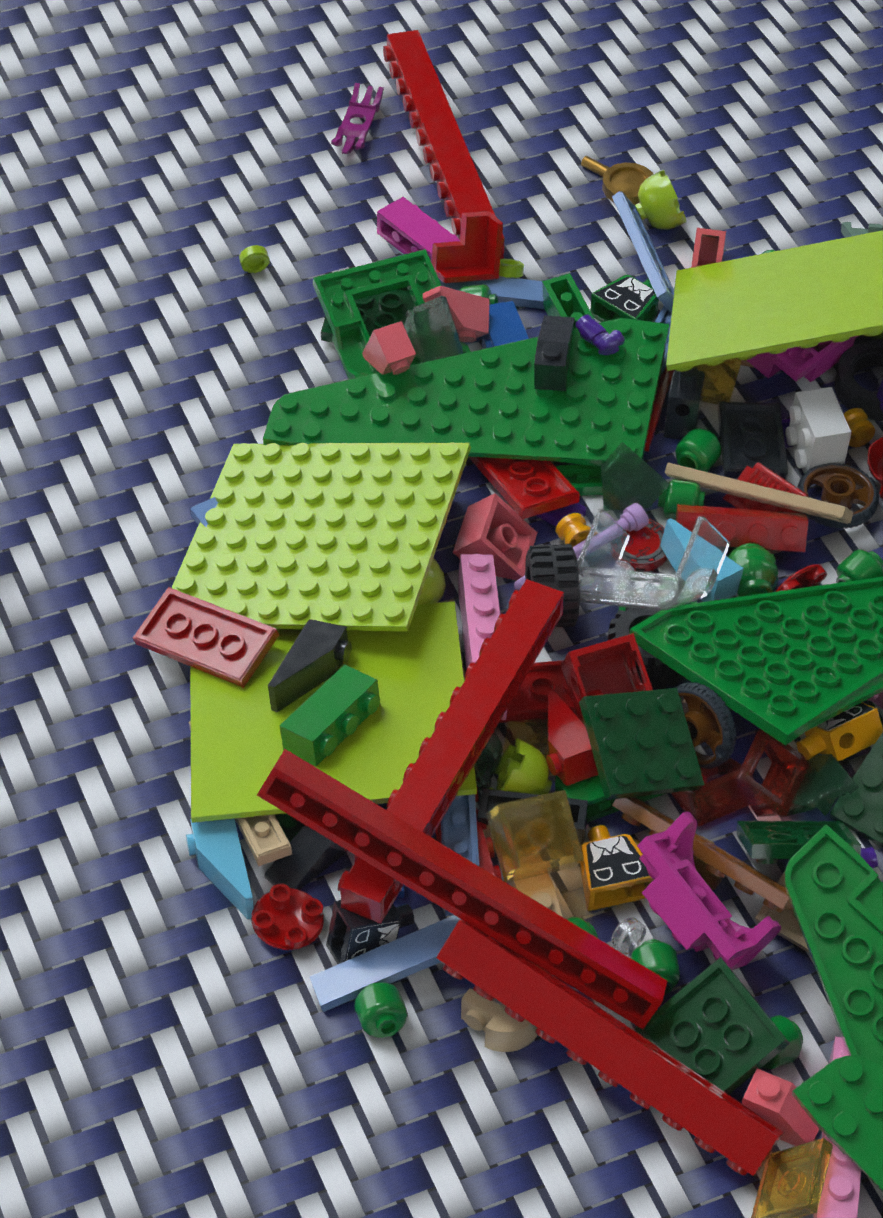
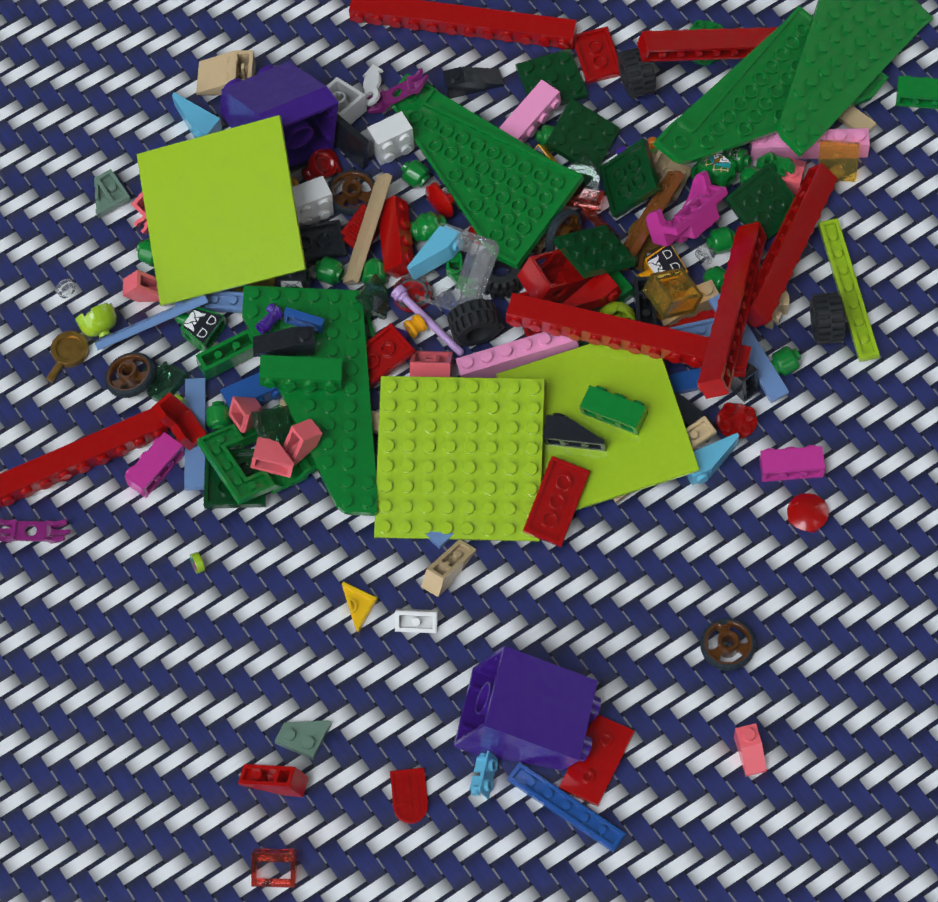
camera: 95 degrees left, 15 degrees up
none -> clear tile [55,279,76,298]
none -> reddish brown wheel [104,352,155,398]
none -> clear green slope [143,361,189,402]
none -> coral slope [250,437,294,478]
none -> green brick [259,355,342,391]
none -> blue tile [284,307,324,334]
none -> yellow tile [342,582,377,632]
none -> white slope [395,609,438,633]
none -> tan slope [421,540,476,597]
none -> green brick [691,153,736,188]
none -> green head [722,147,752,173]
none -> green piece [756,151,795,177]
none -> dark pink brick [759,445,825,482]
none -> red dish [787,493,829,533]
none -> black tyre [810,292,845,345]
none -> lime plate [818,218,880,362]

